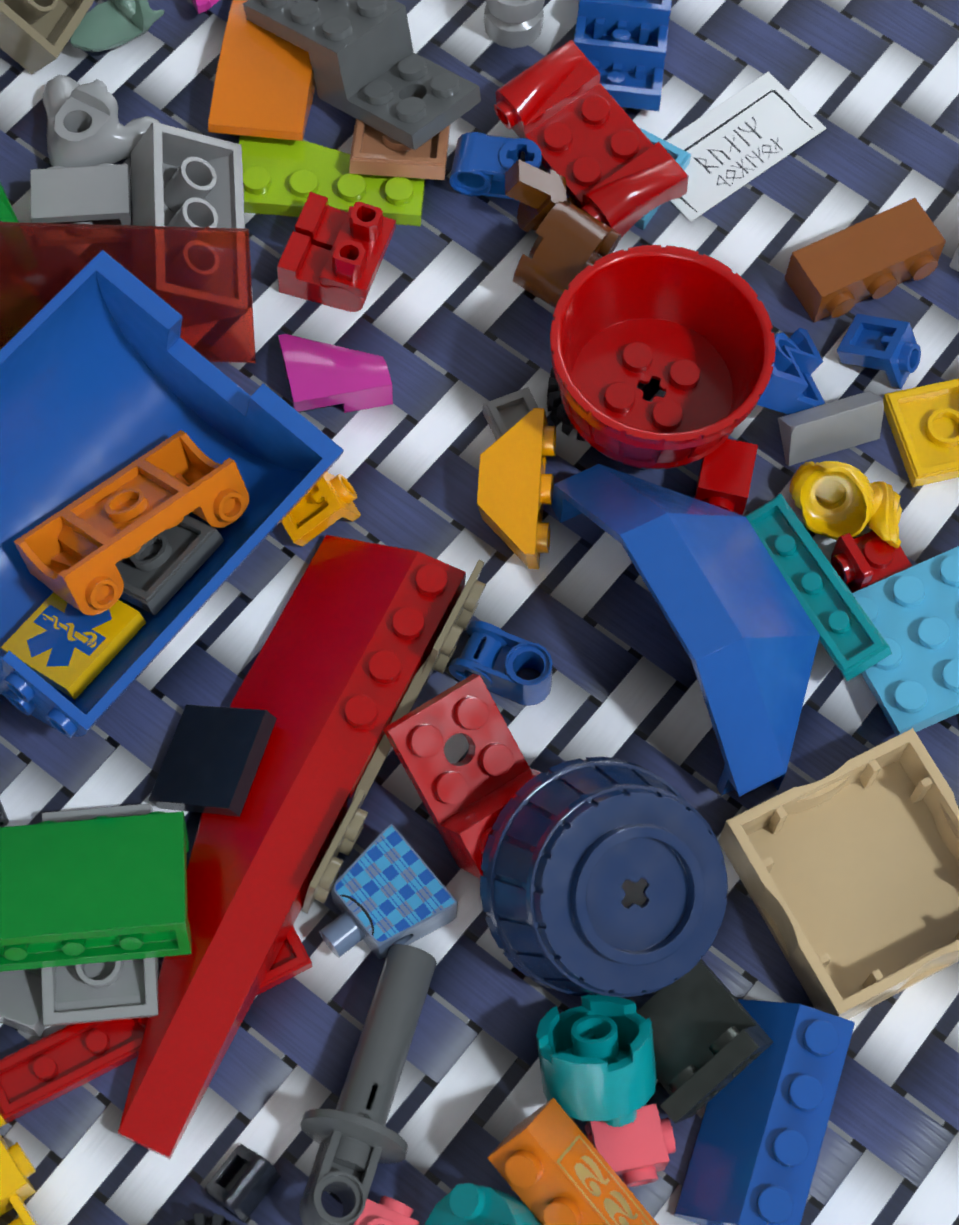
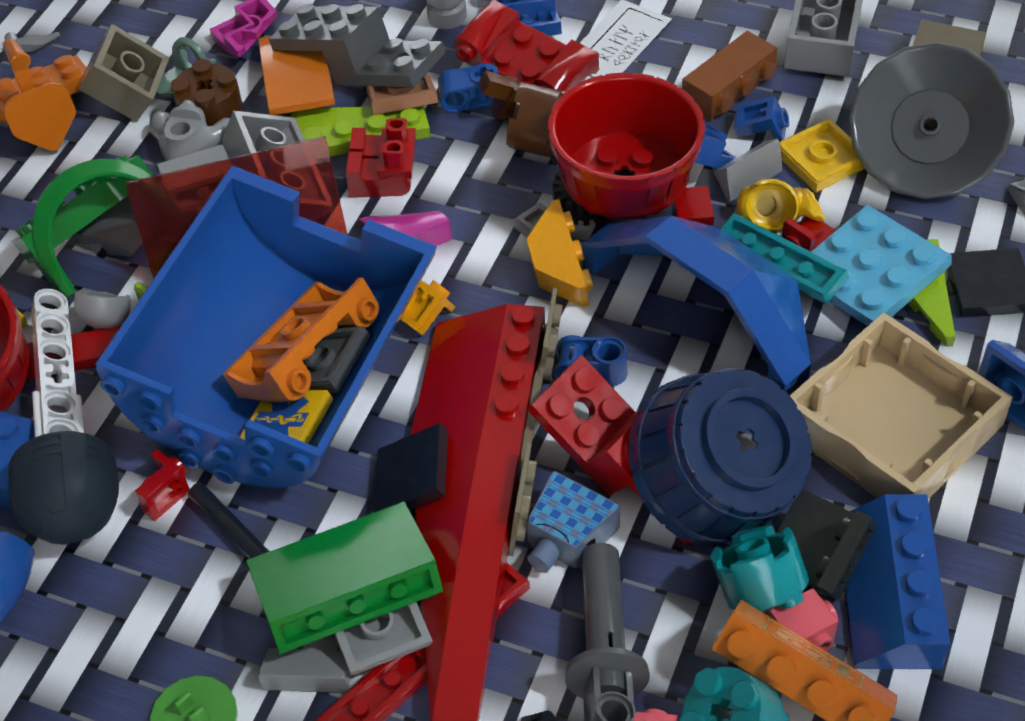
camera: 10 degrees left, 15 degrees down
none -> reddish brown brick [171,59,243,126]

